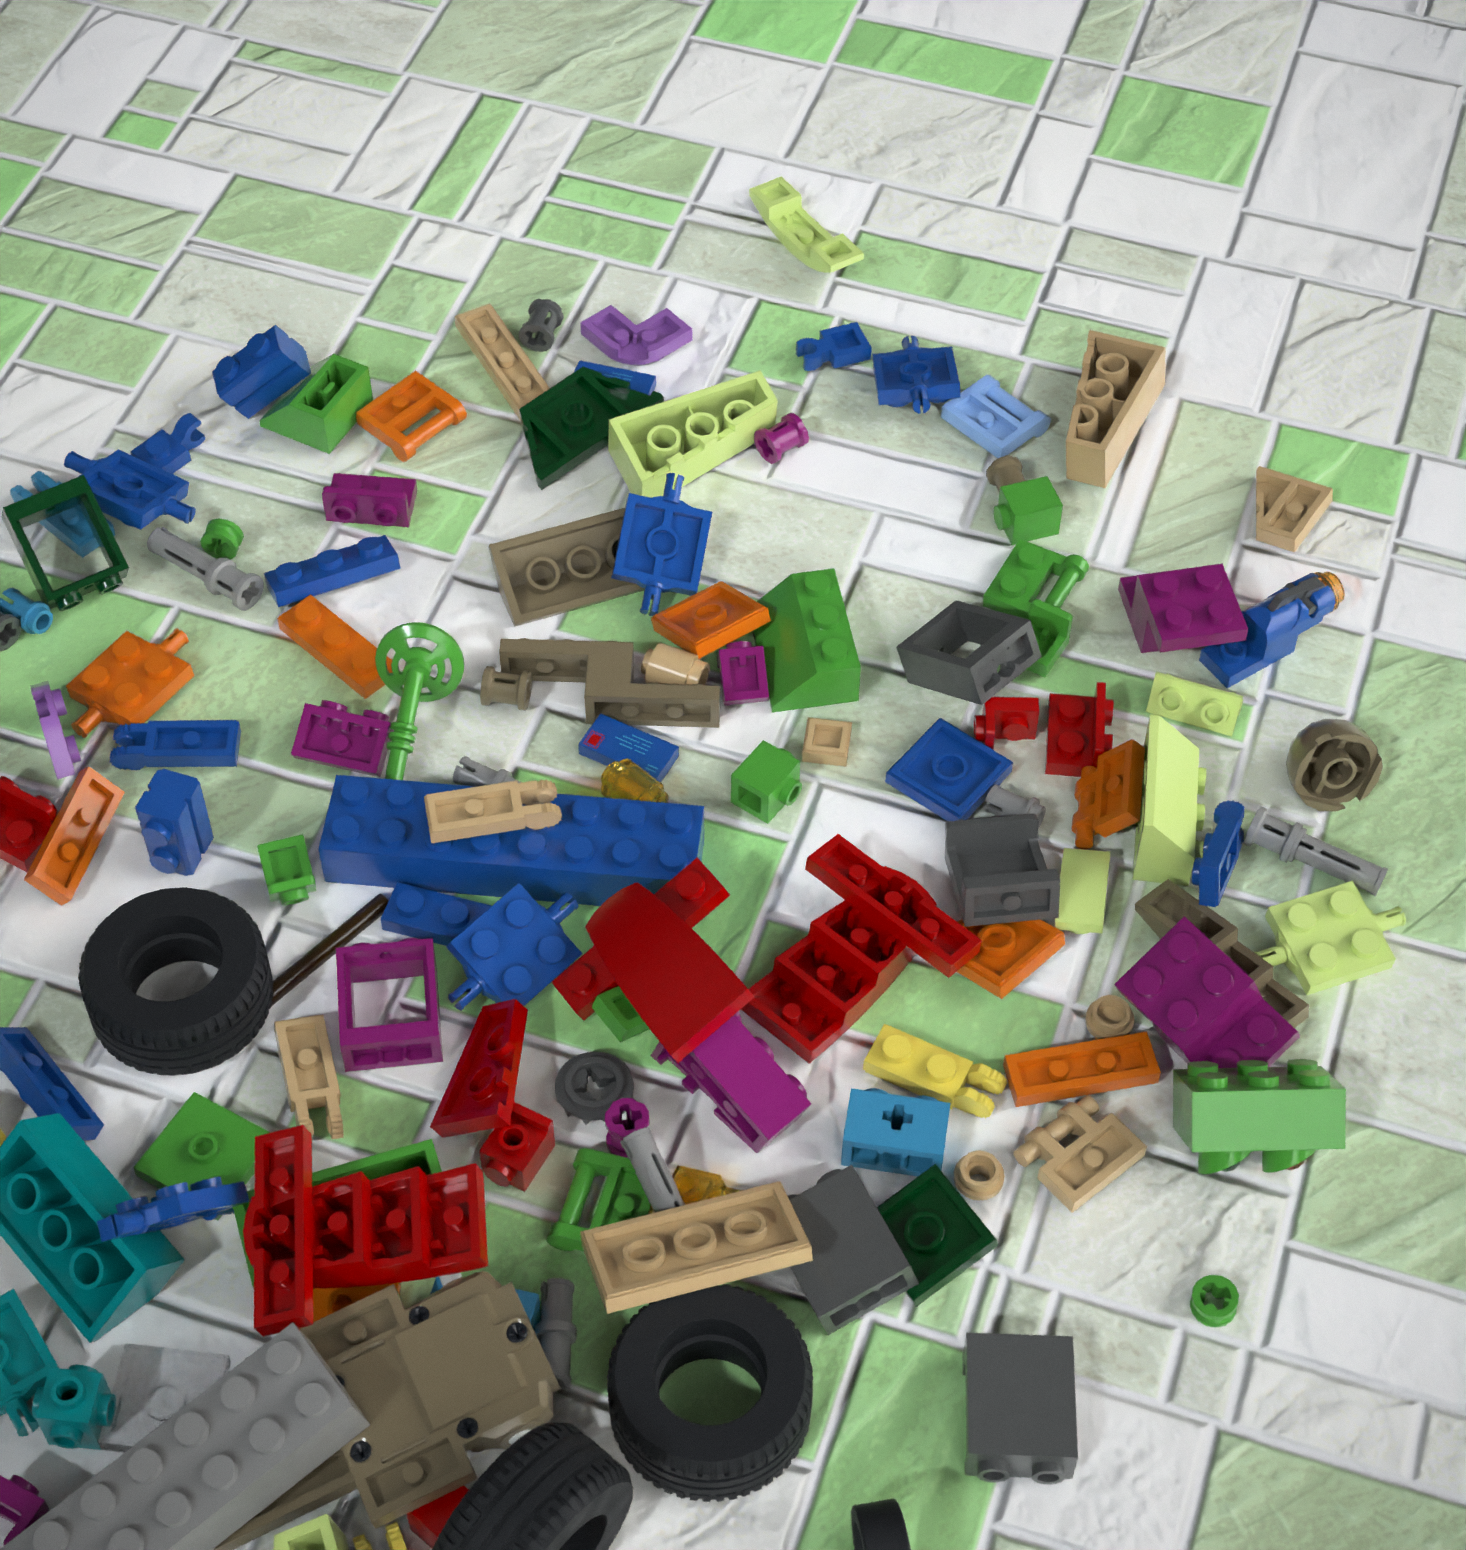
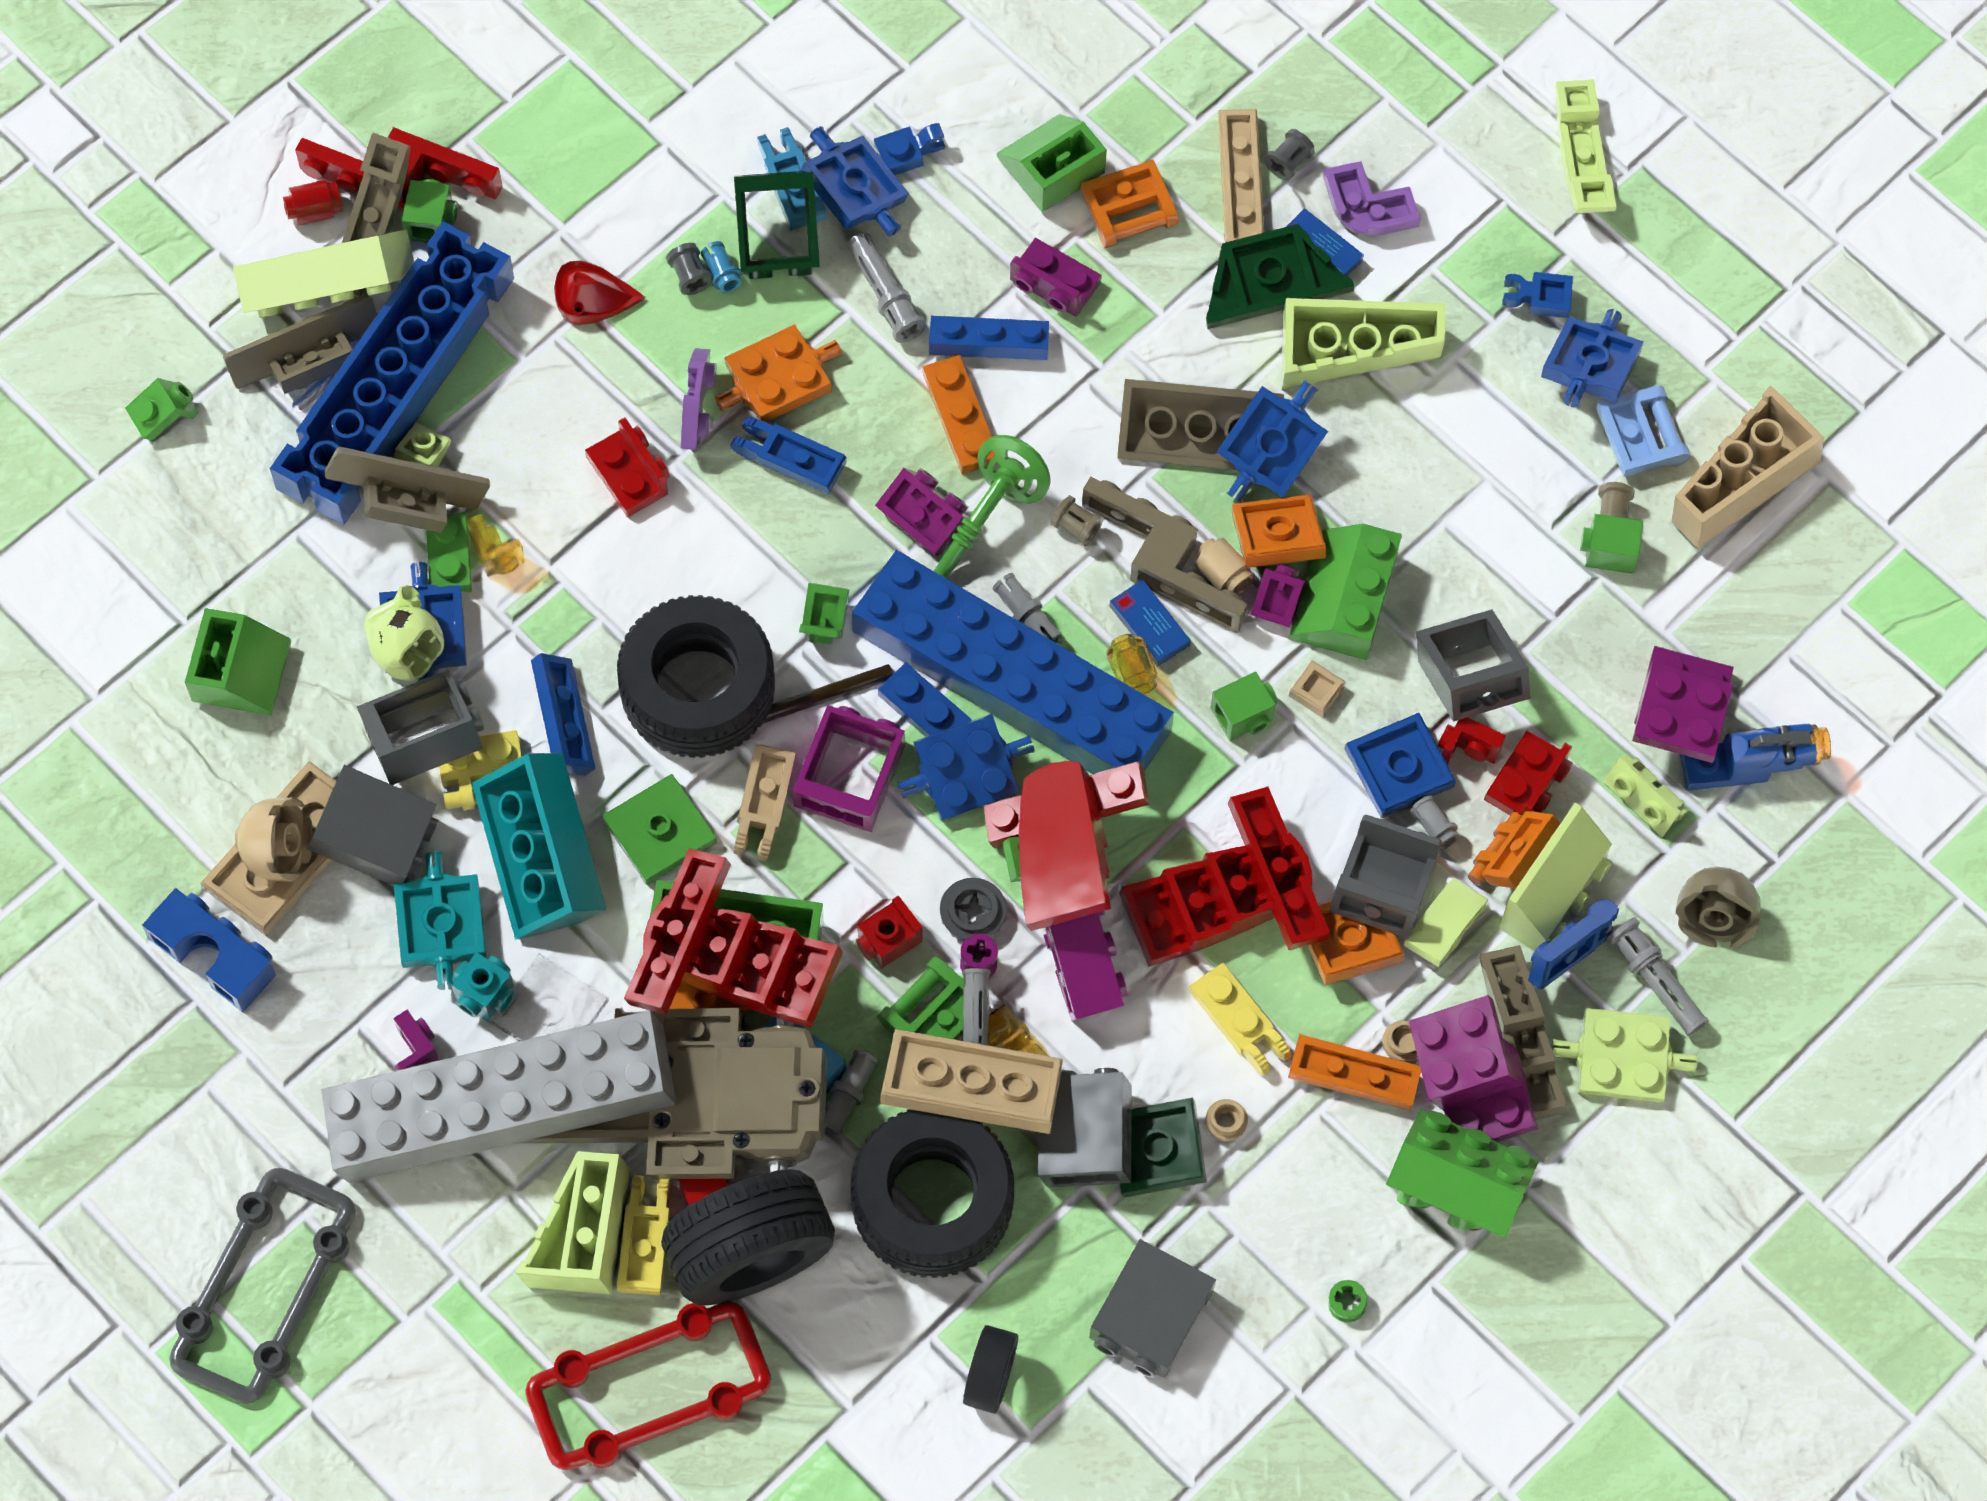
camera: 25 degrees right, 15 degrees up
orange plate [24,766,125,906] -> none
blue plate [97,1176,250,1242] -> none
blue brick [135,769,214,876] -> none
bright green bush [200,518,244,559] -> none
blue brick [212,325,311,419] -> none
tan hinge [424,779,562,844] -> none
red wing [430,999,528,1138] -> none
magenta bush [754,412,809,464] -> none
dark azure brick [841,1088,951,1177] -> none
bright green plate [983,539,1089,619] -> none
tan plate [1013,1095,1147,1213] -> none
bright green bracket [1027,599,1073,678] -> none
tan wing [1256,466,1333,552] -> none

